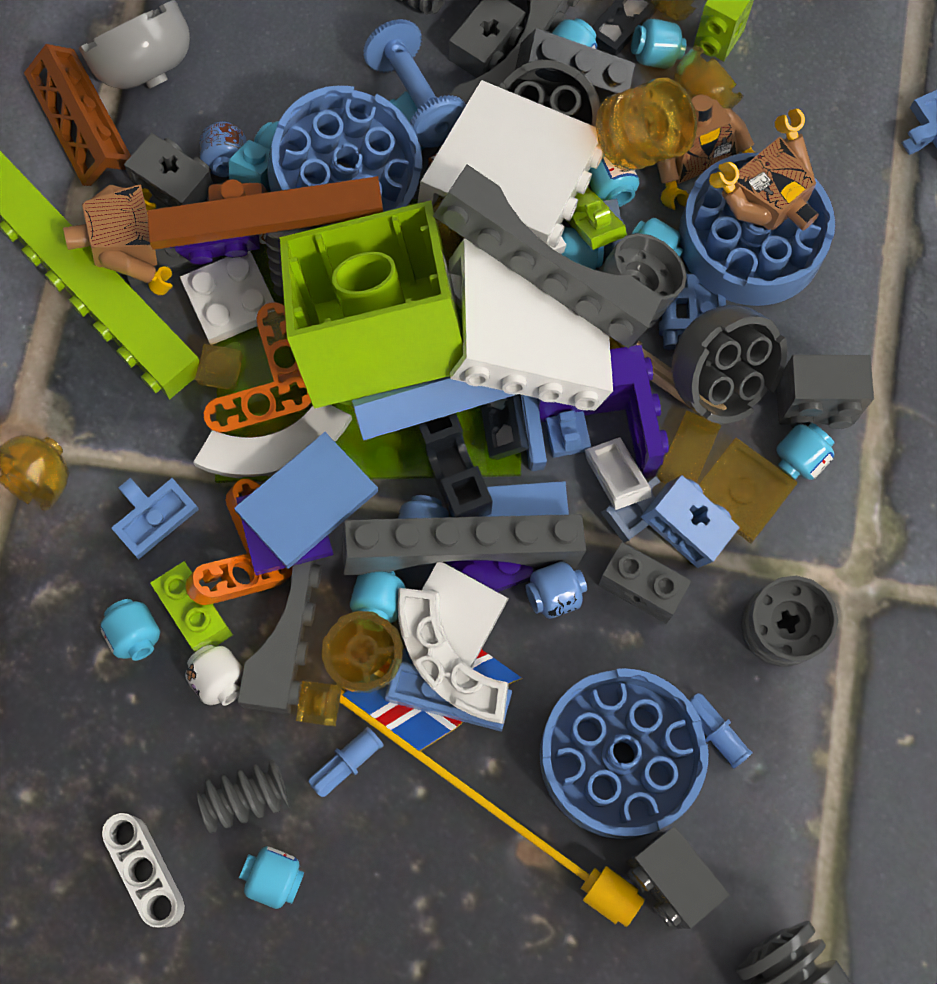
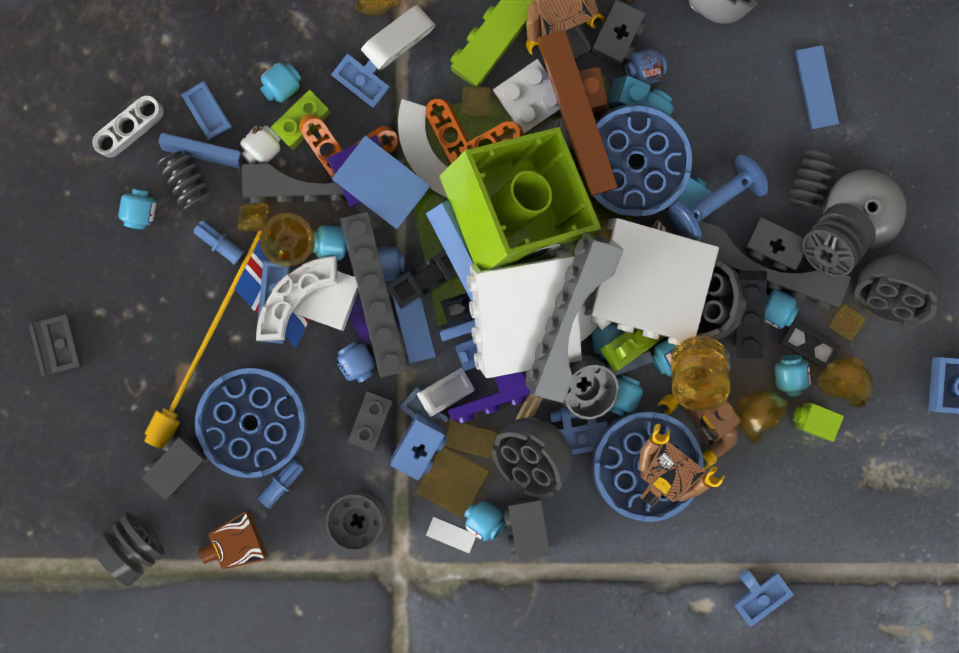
camera: 85 degrees right, 15 degrees up
none -> medium blue tile [159,133,242,169]
none -> medium blue tile [181,81,233,141]
none -> dark orange torso [199,509,268,569]
none -> white beam [361,5,435,70]
none -> white sticker [426,517,476,553]

